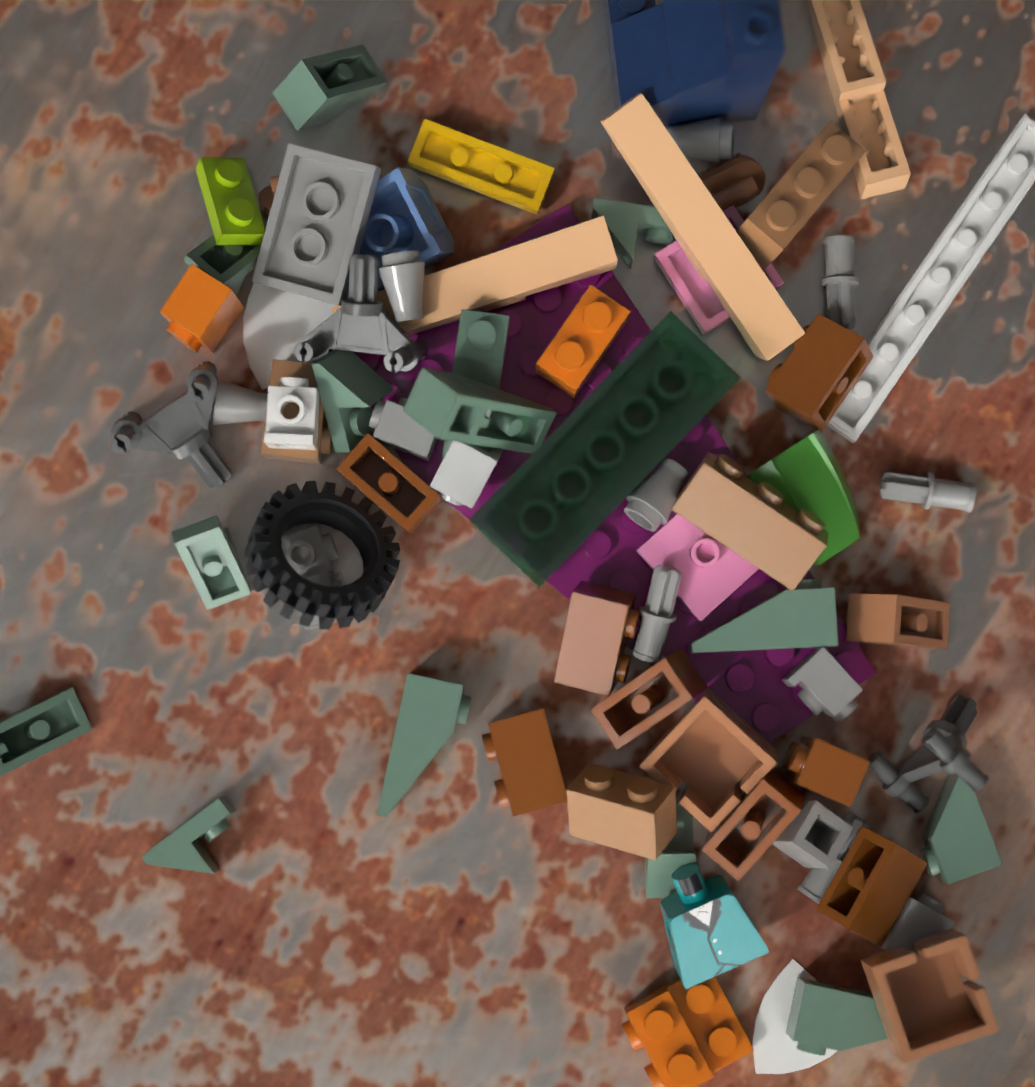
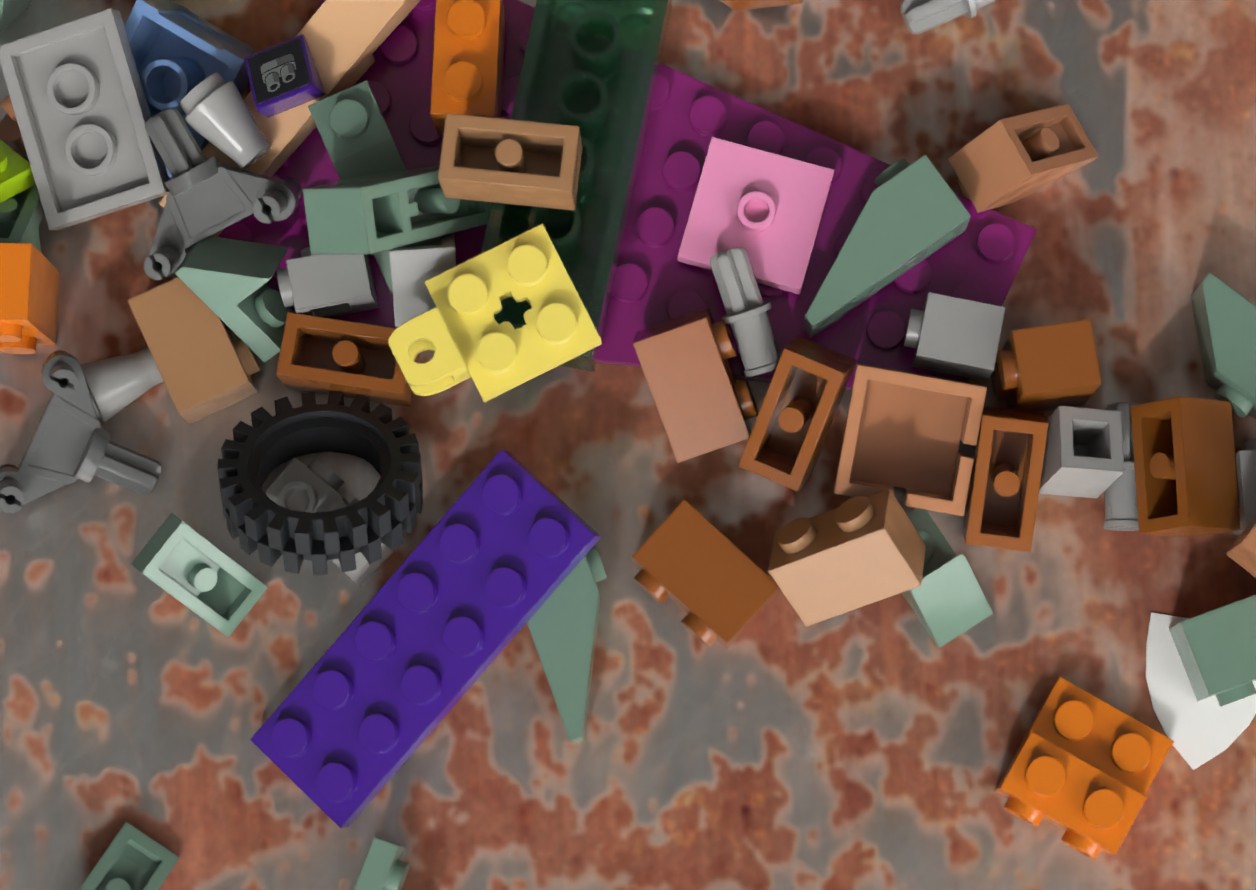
camera: 20 degrees left, 5 degrees down
white sticker [243,282,337,390] -> none
white brick [264,377,320,450] -> none
light grey cone [624,458,688,532] -> none
torso [660,864,769,989] -> none
brick [671,452,829,591] -> none
bright green slope [746,430,860,566] -> none
light grey brick [781,647,863,723] -> none
dark grey axle [867,695,989,814] -> none
none -> slope [244,34,326,118]
none -> dark purple plate [250,449,601,828]
none -> light yellow plate [388,224,602,402]
none -> medium nougat brick [438,113,582,211]
none -> light grey brick [904,292,1006,382]

